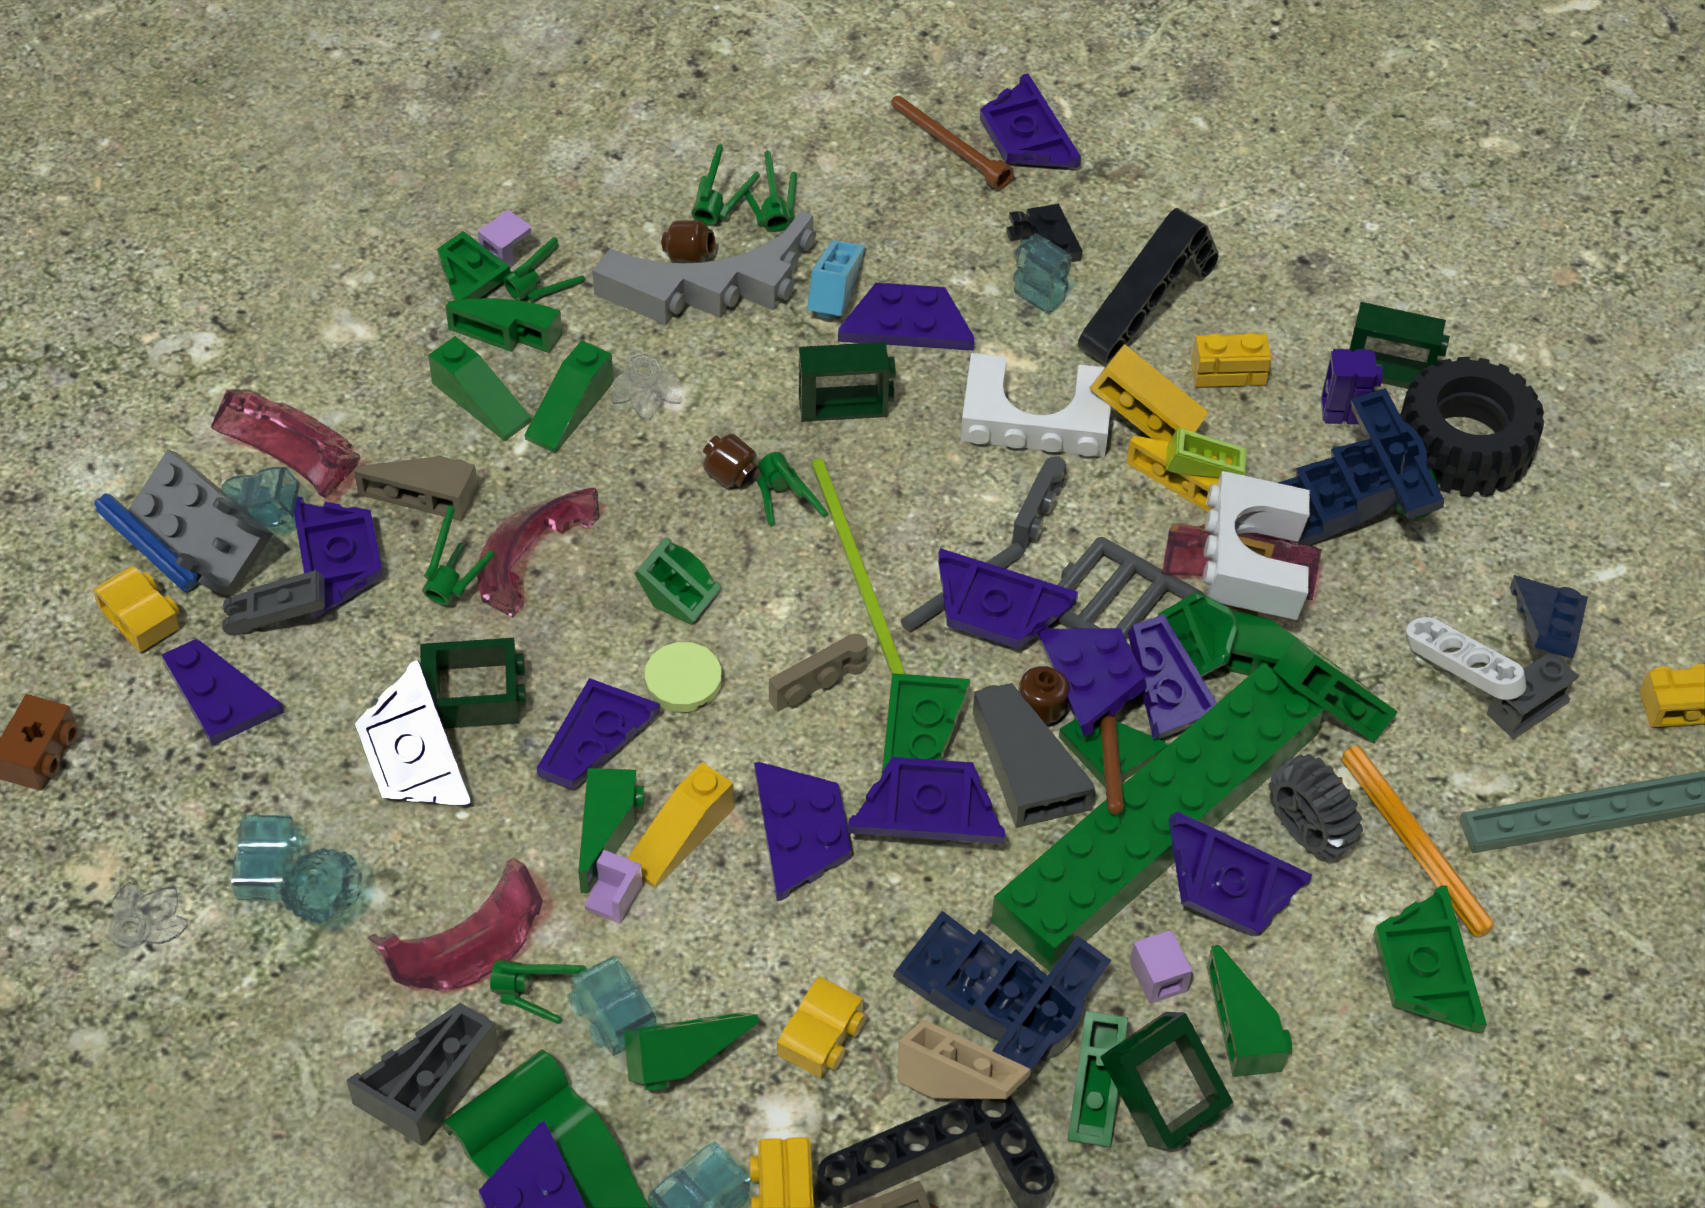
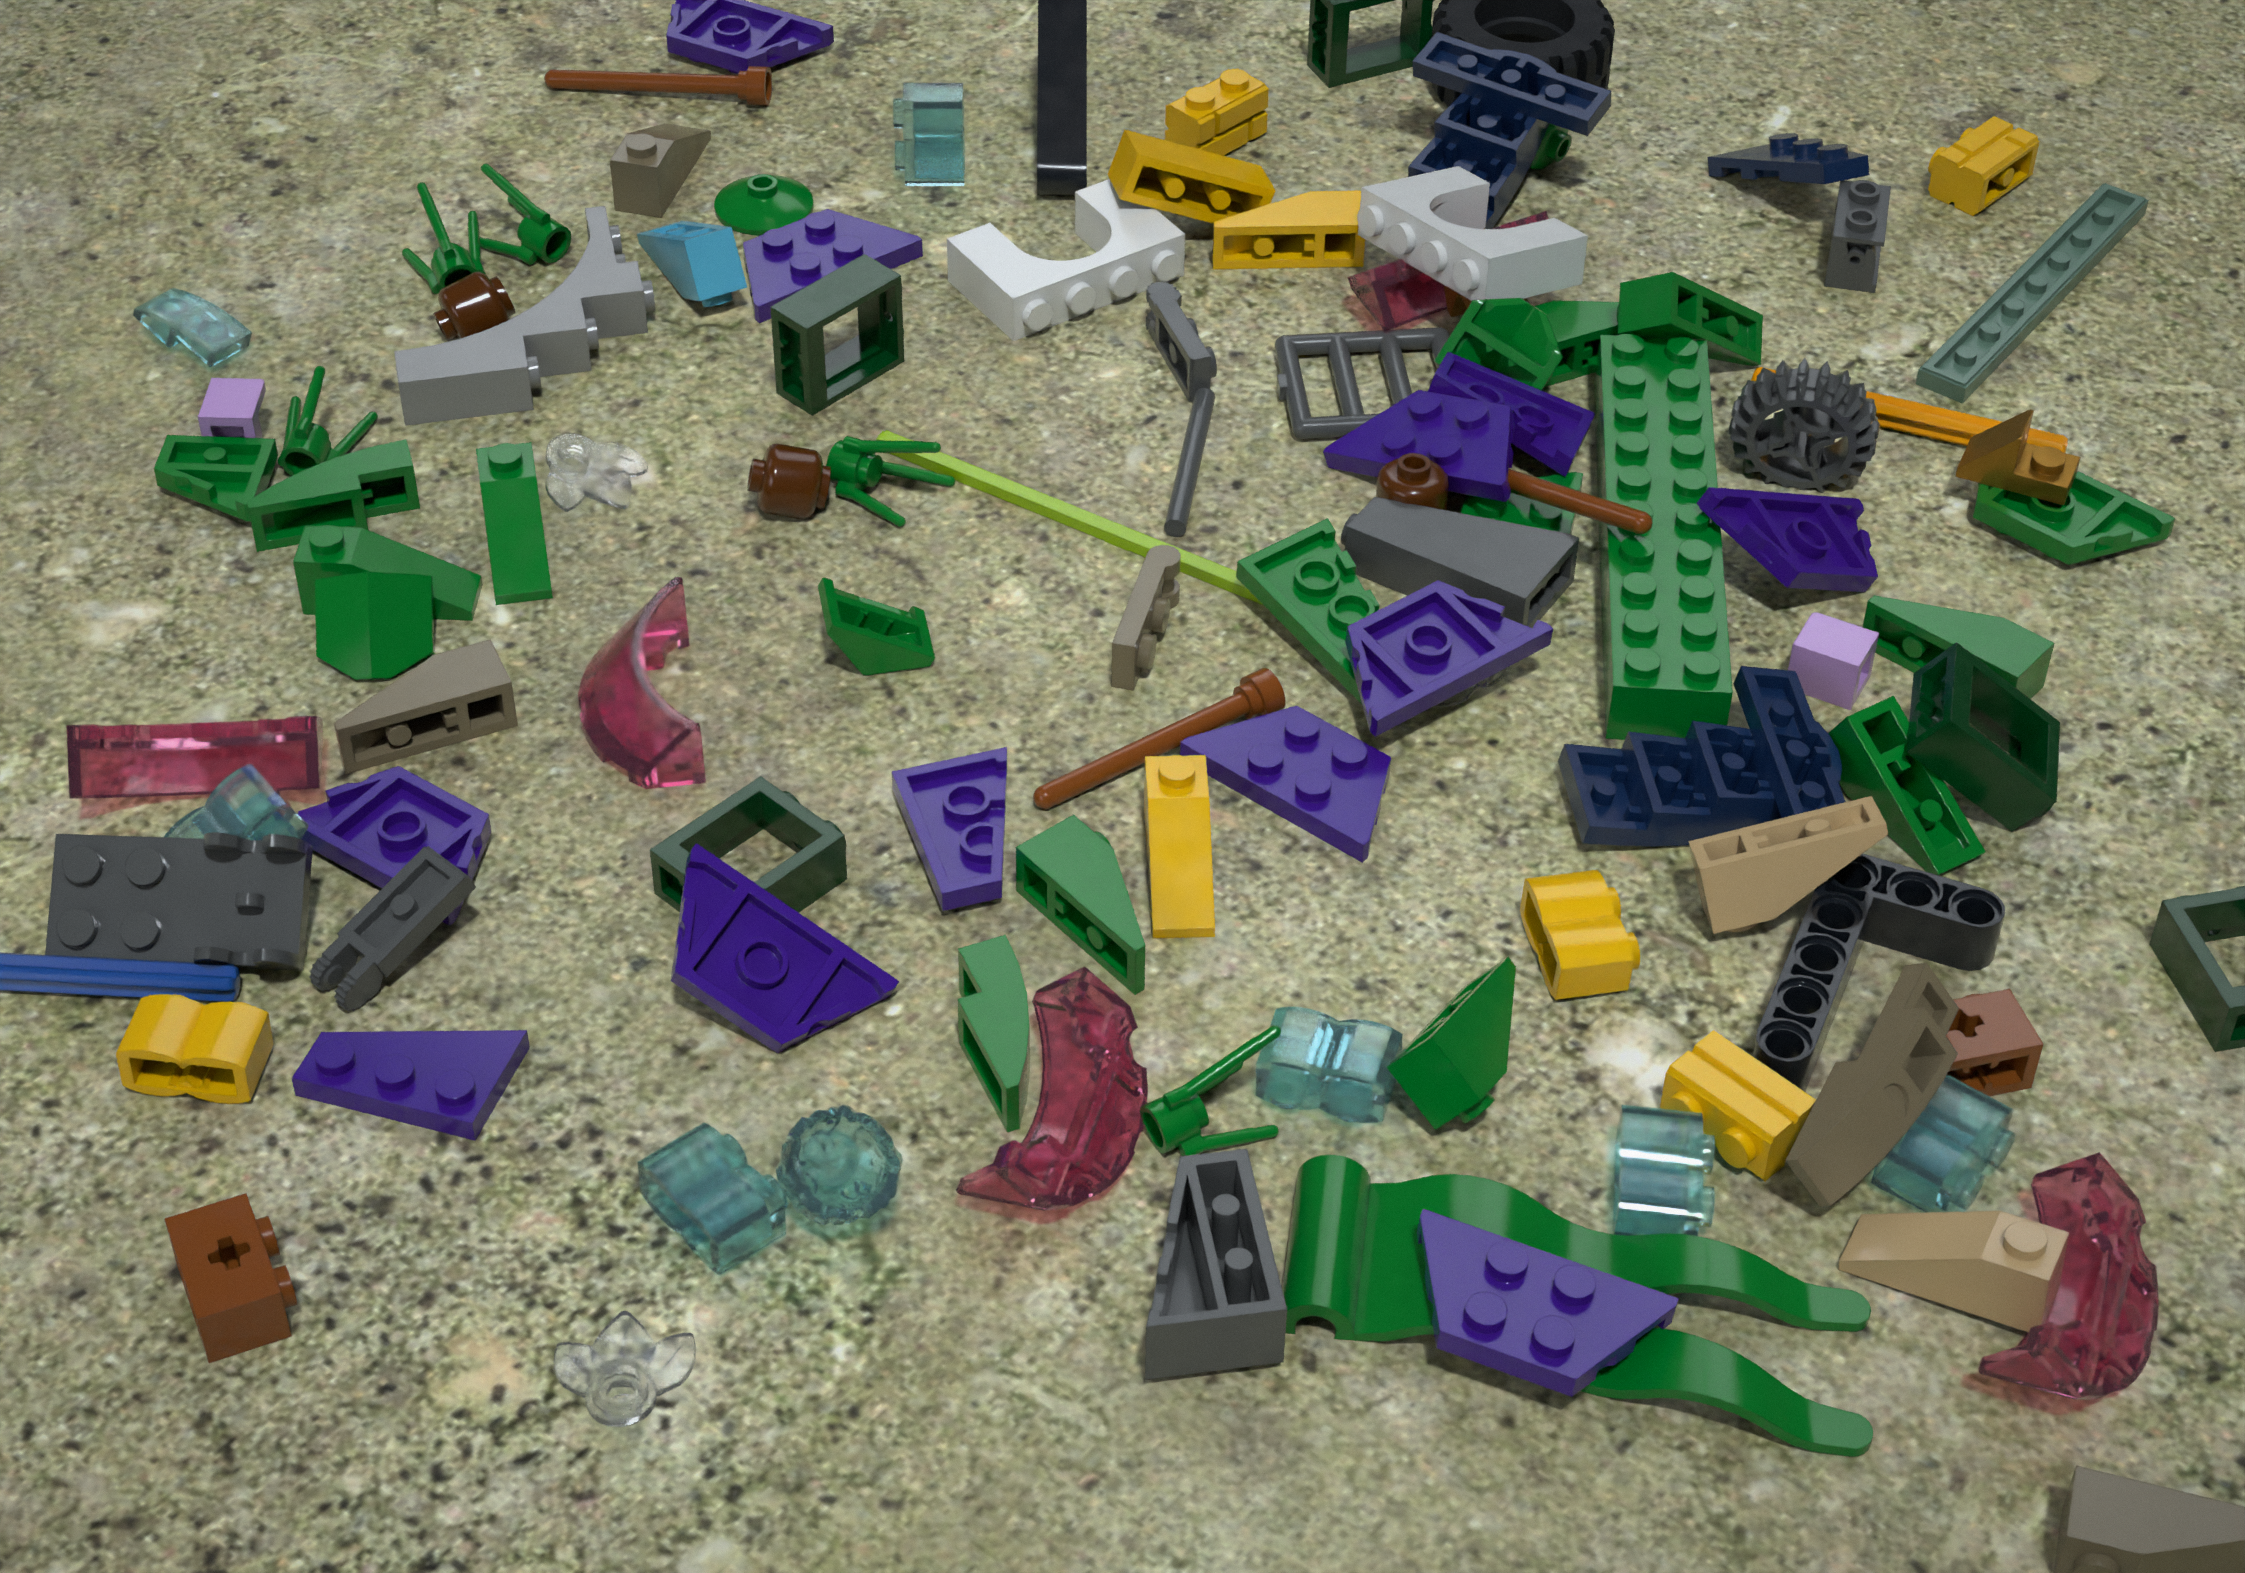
camera: 40 degrees left, 10 degrees down
green plant [422,505,495,605] -> none
lavender panel [585,850,643,924] -> none
yellowish green tile [645,642,722,712] -> none
dark purple wing [938,548,1078,649] -> none
black plate [1006,203,1083,266] -> none
lime slope [1166,428,1247,478] -> none
dark purple brick [1320,349,1383,425] -> none
white beam [1406,617,1527,700] -> none
none -> clear light blue slope [133,288,252,368]
none -> green slope [315,571,435,680]
none -> dark tan slope [610,123,711,218]
none -> green dish [714,174,814,236]
none -> green slope [958,934,1030,1133]
none -> dark orange piece [1033,668,1286,809]
none -> pearl gold slope [1955,409,2081,505]

